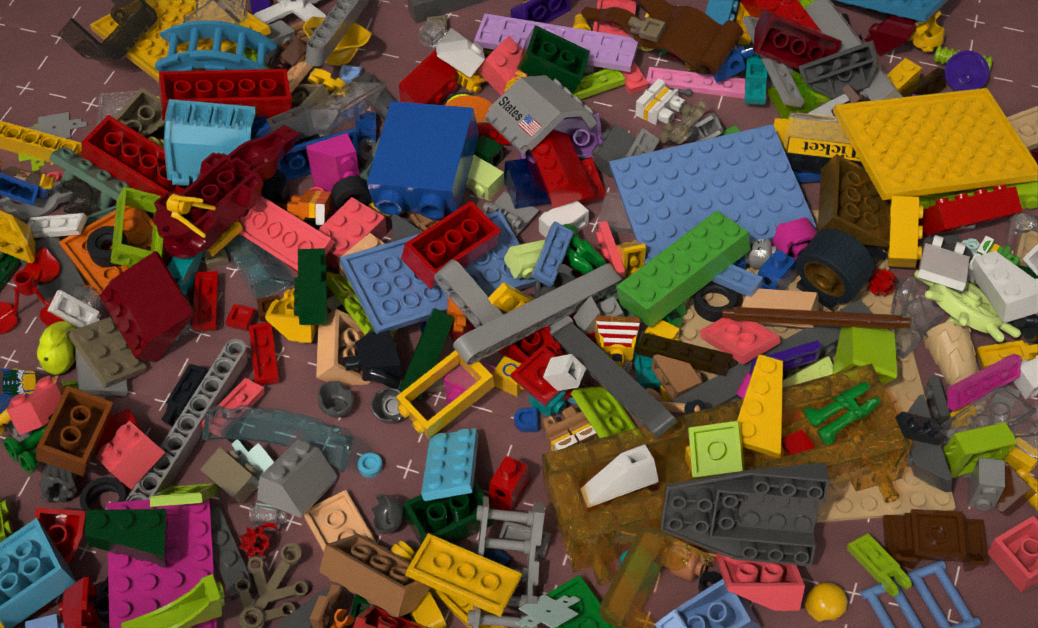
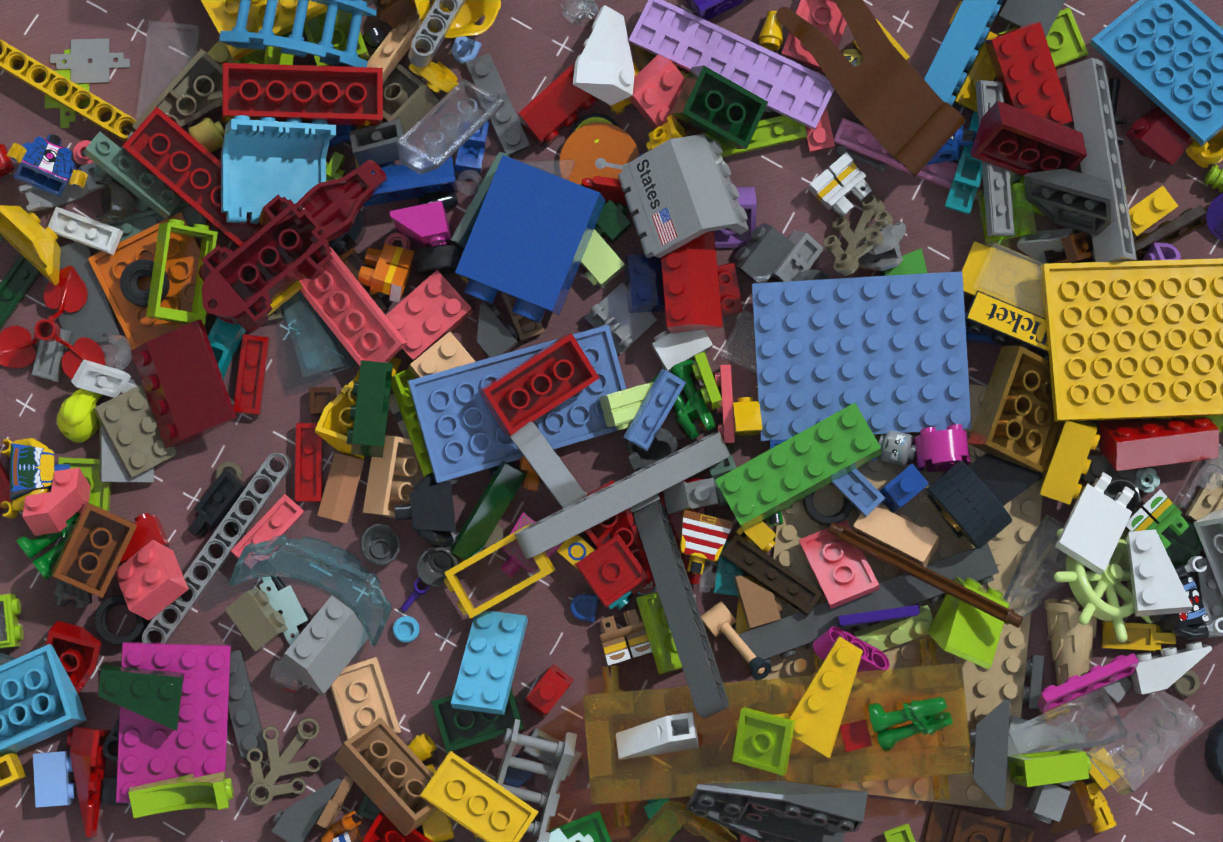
camera: 10 degrees right, 30 degrees up
lime tile [150,483,219,507] -> none
yellow plant [167,194,216,238] -> none
red plate [225,304,256,331] -> none
red gear [239,526,271,557] -> none
dark grey hair [371,494,404,534] -> none
yellow plate [488,282,535,312] -> none
white brick [543,354,586,391] -> none
dark tan plate [628,17,666,43] -> none
red gear [867,269,896,296] -> none
black plate [895,411,945,446] -> none
none -> light grey tile [31,328,71,382]
none -> nougat piece [317,453,365,524]
none -> dark purple hand [401,578,430,612]
none -> lime wing [691,352,722,410]

